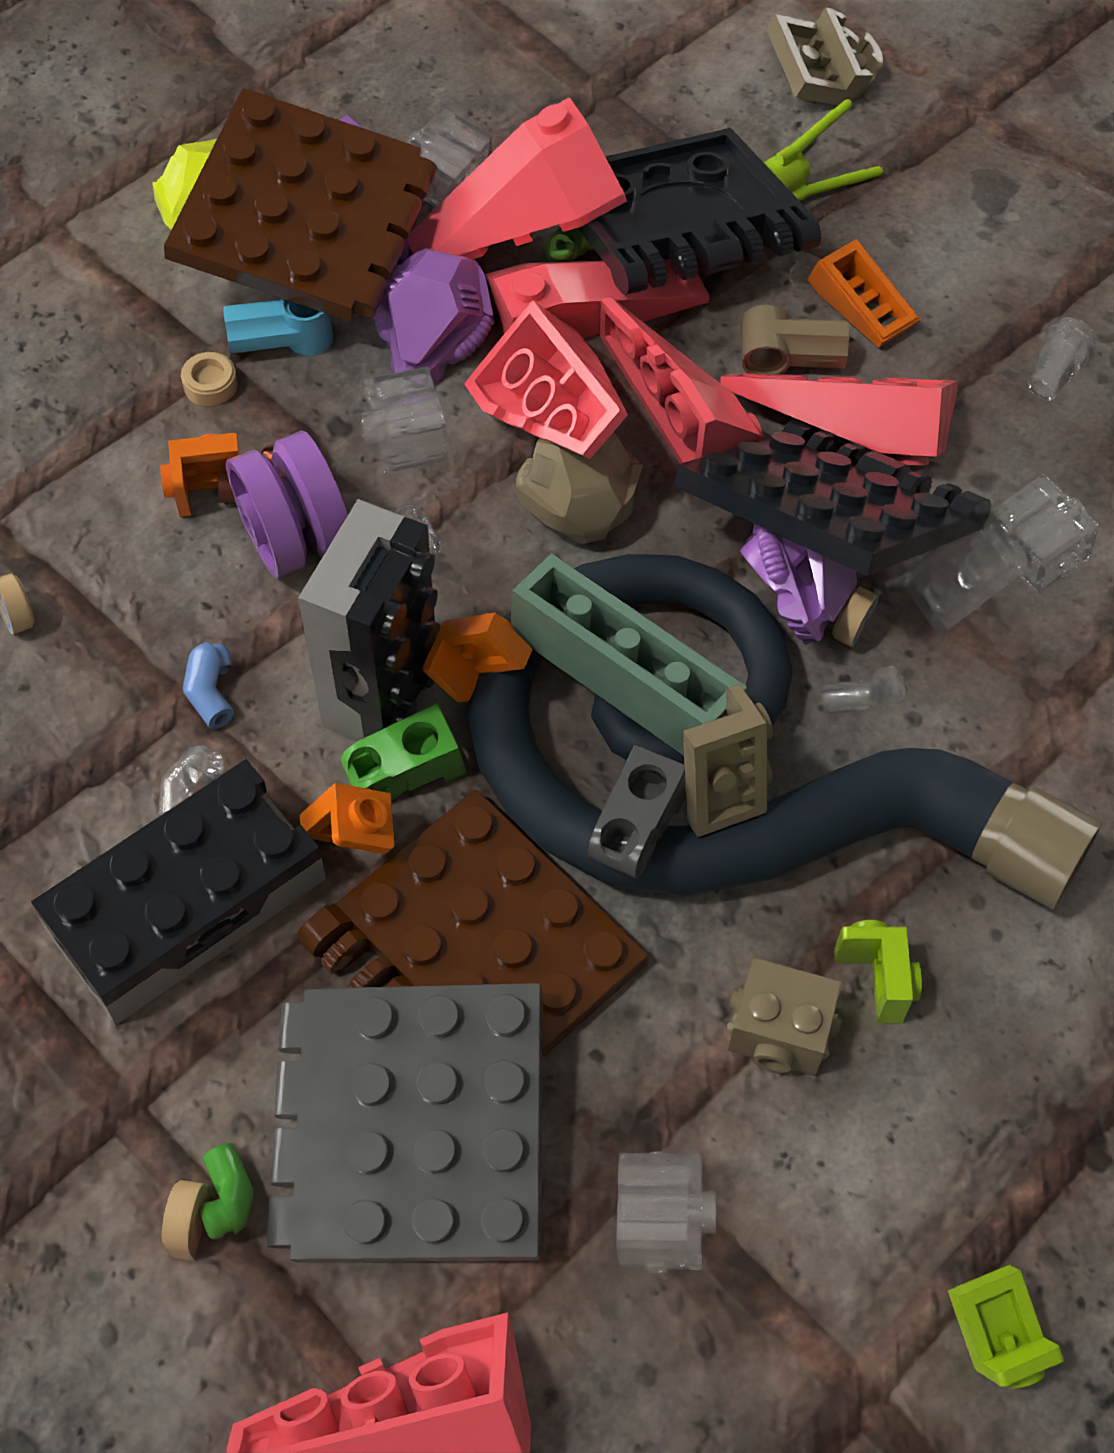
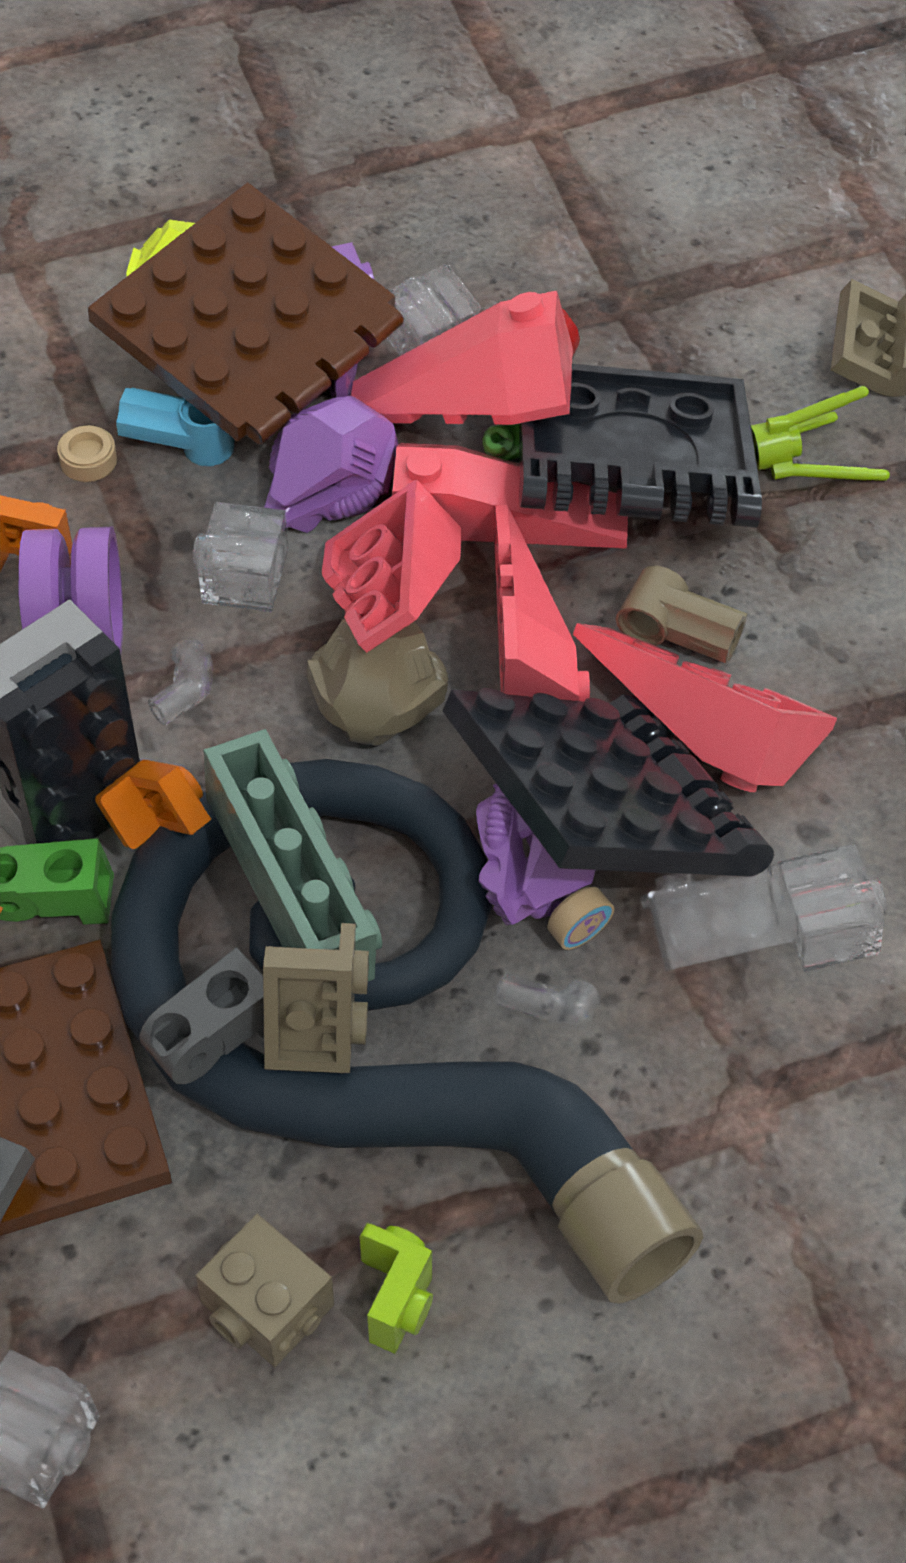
camera: 25 degrees right, 5 degrees down
orange slope [807,239,921,348] -> none

